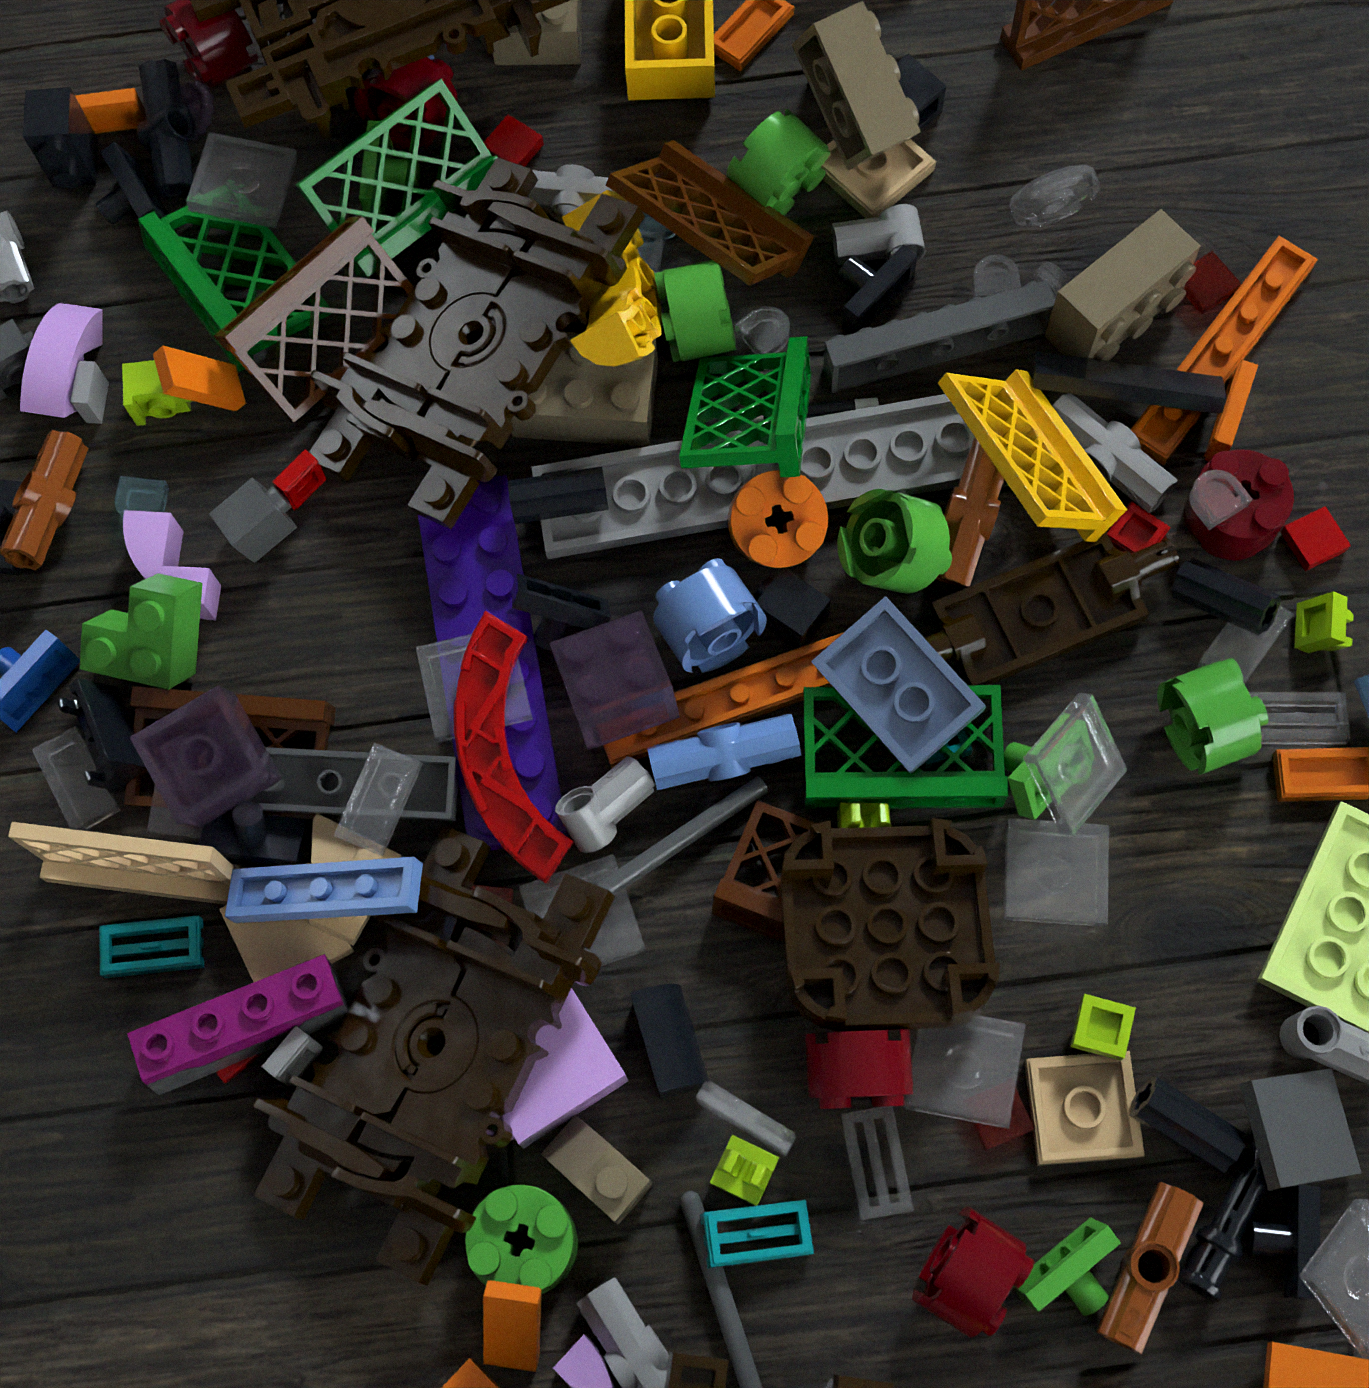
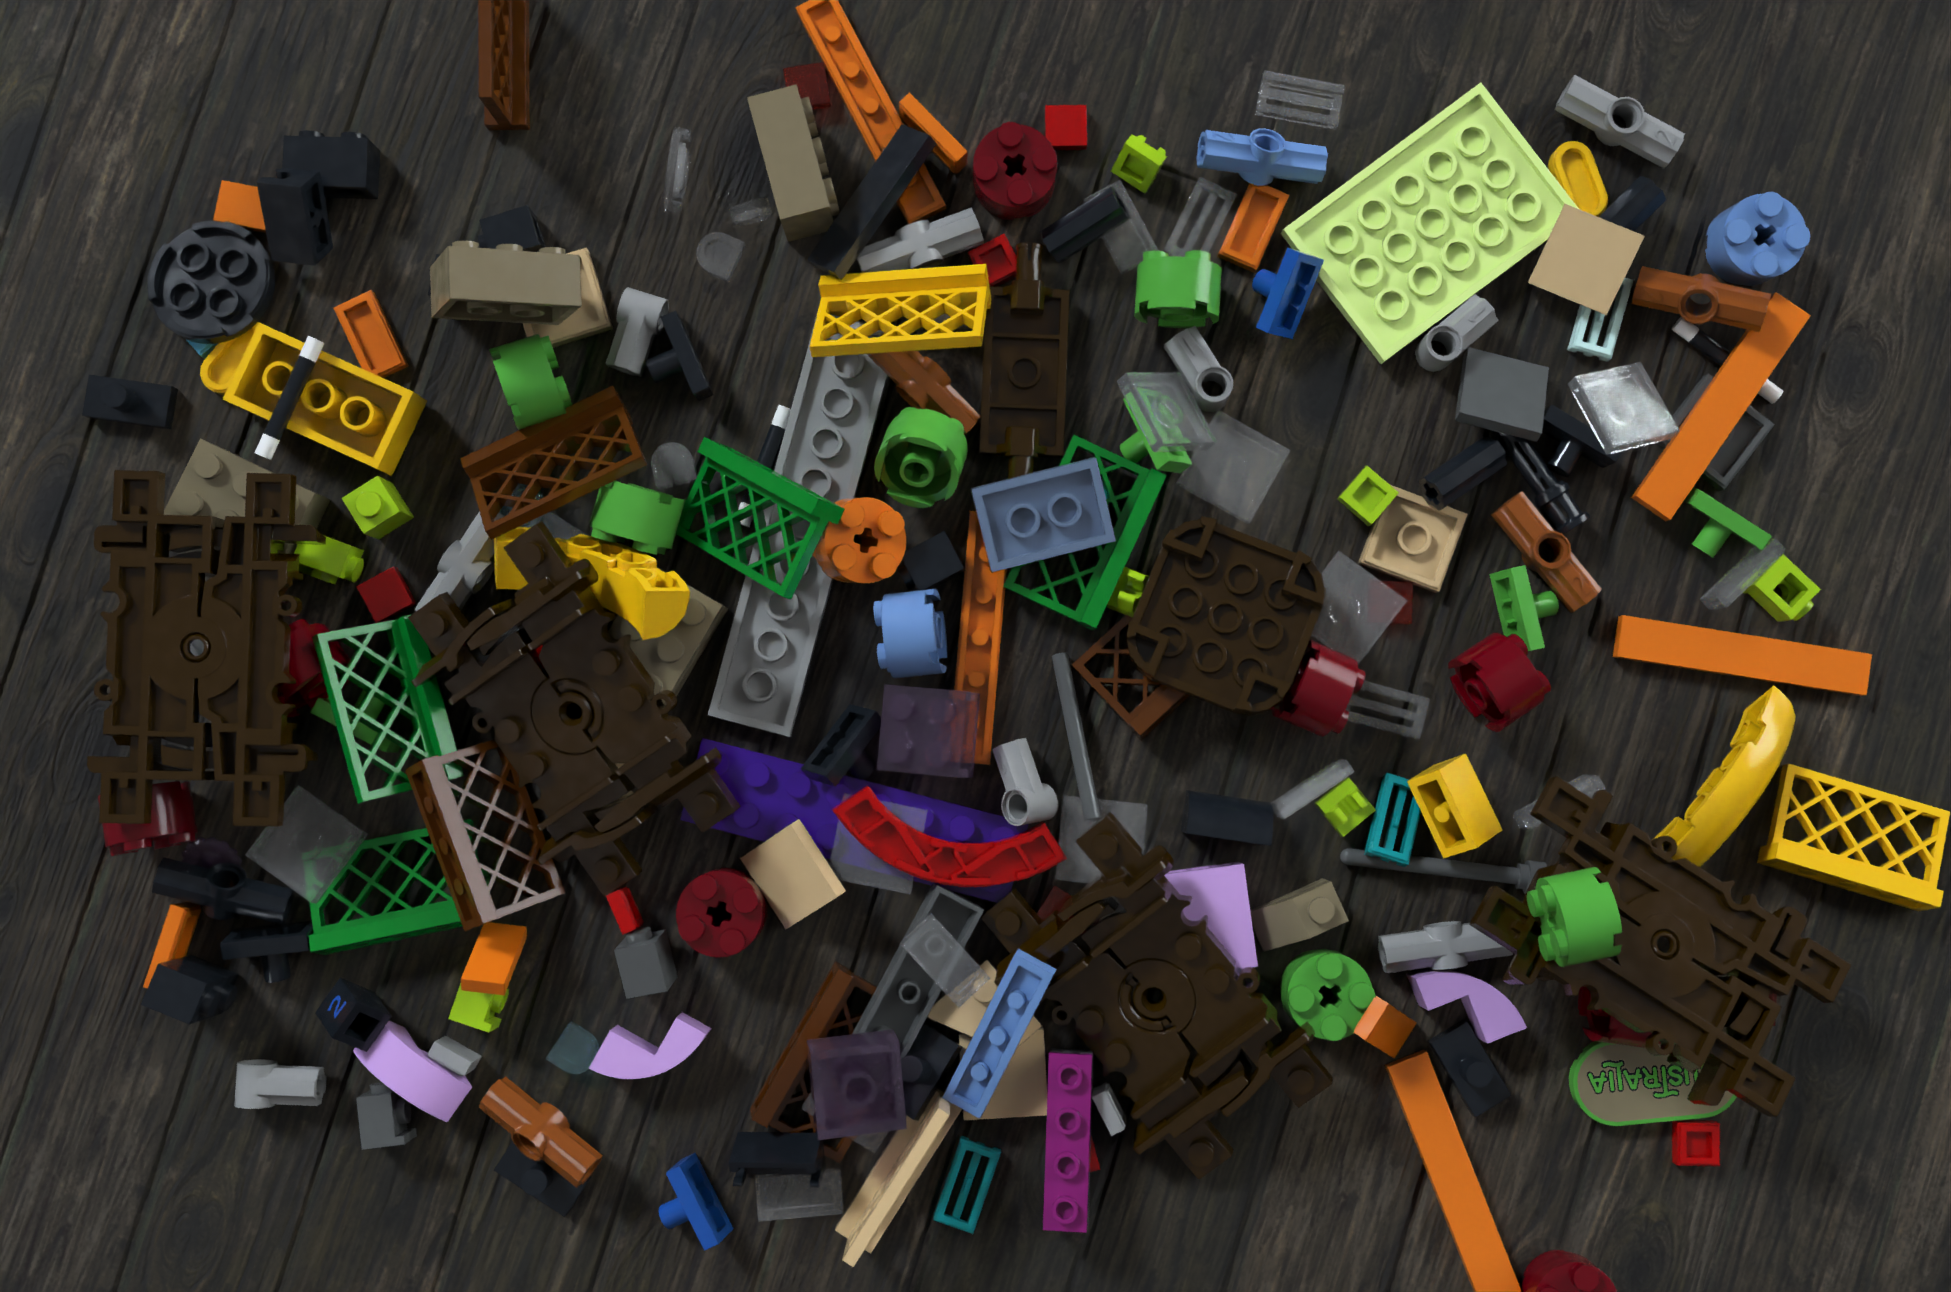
camera: 75 degrees left, 15 degrees up
bright green brick [80,573,203,690] -> none
black axle [508,466,609,524] -> none
medium blue piece [647,714,801,790] -> none
dark grey piece [823,280,1055,393] -> none
clear tile [1189,470,1252,530] -> none
none -> lime brick [294,535,364,585]
none -> black brick [315,977,392,1052]
none -> lime brick [342,476,414,540]
none -> dark red brick [676,868,767,957]
none -> tan tile [740,819,846,929]
none -> light grey piece [1164,326,1233,412]
none -> blue tile [1252,247,1324,339]
none -> yellow brick [1407,753,1503,859]

